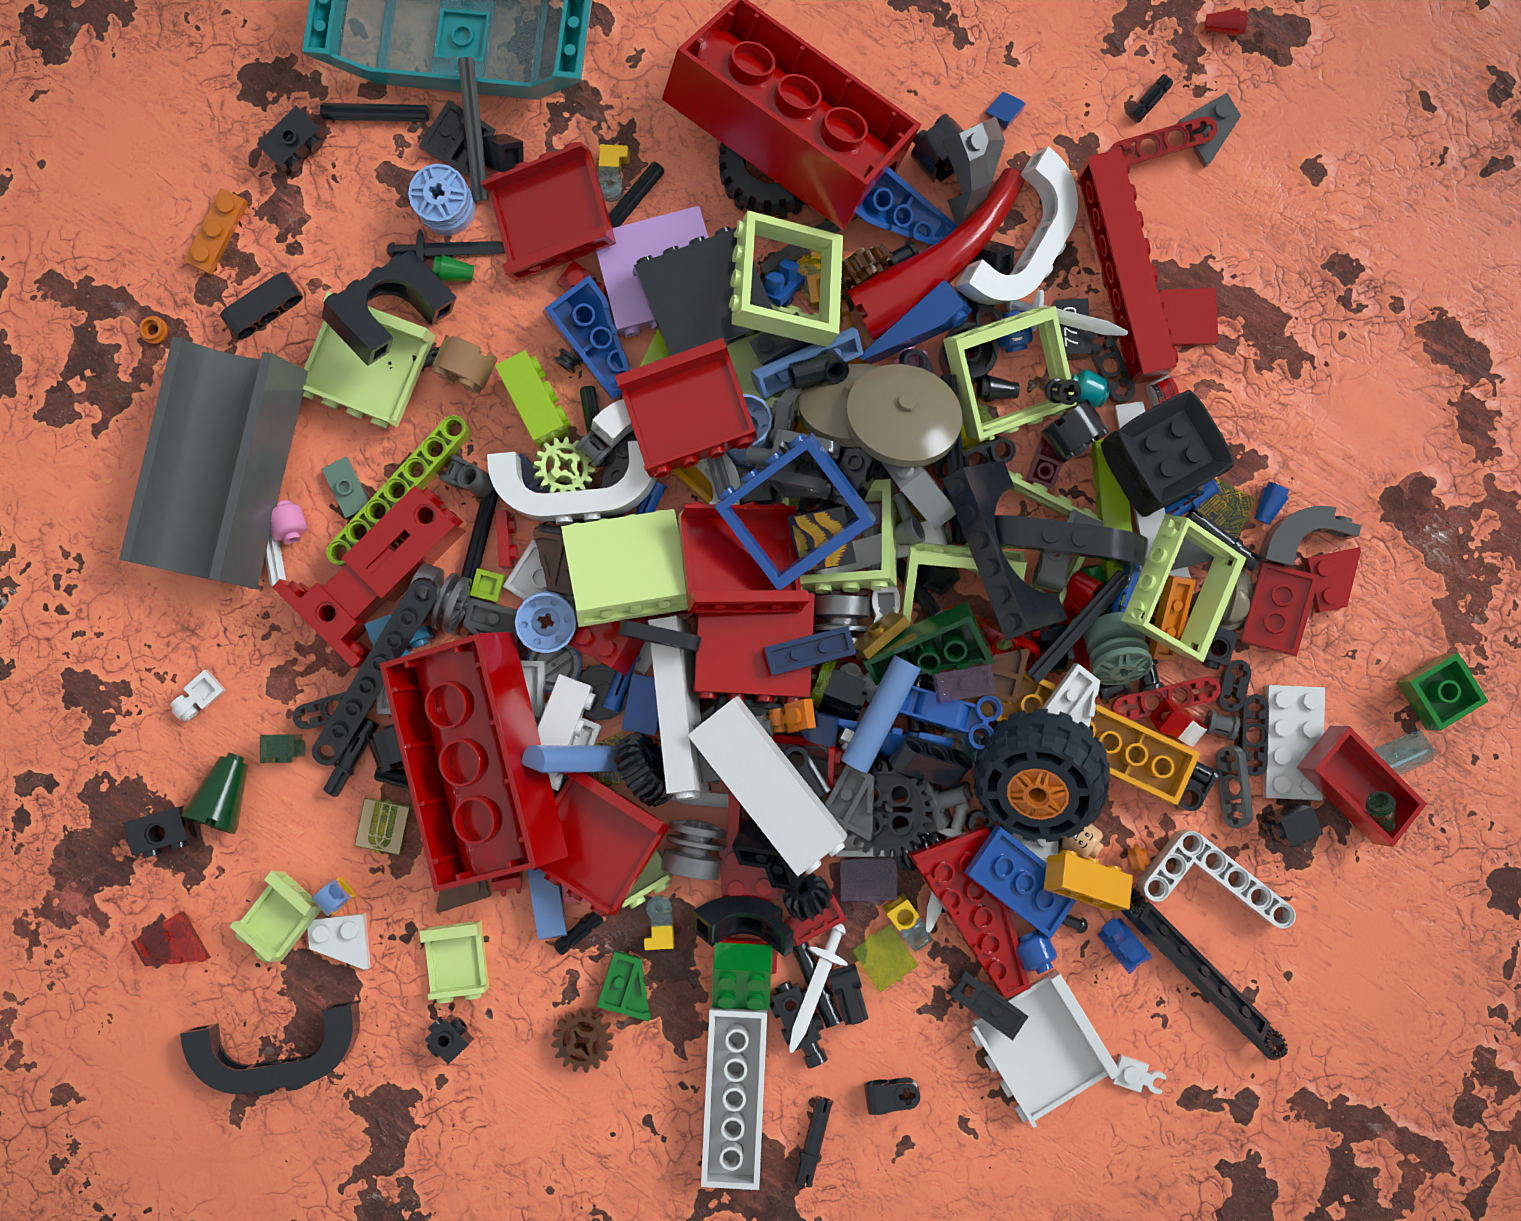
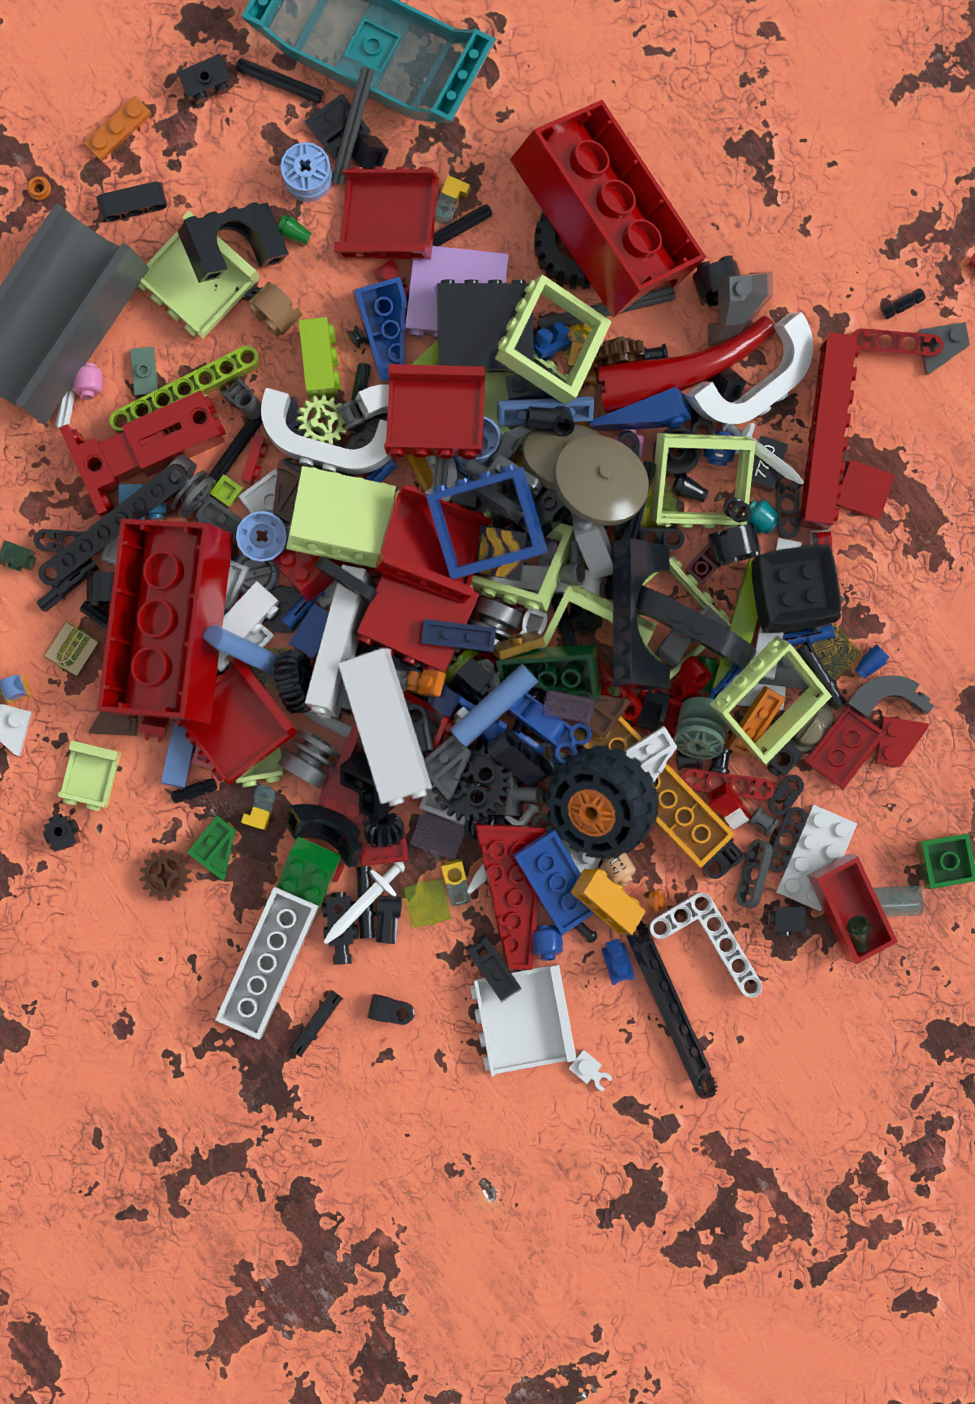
camera: 15 degrees right, 0 degrees up
black sword [386,229,505,263] -> none
blue wedge [855,168,957,245] -> none
blue slope [985,92,1026,130] -> none
black axle [1026,570,1130,683] -> none

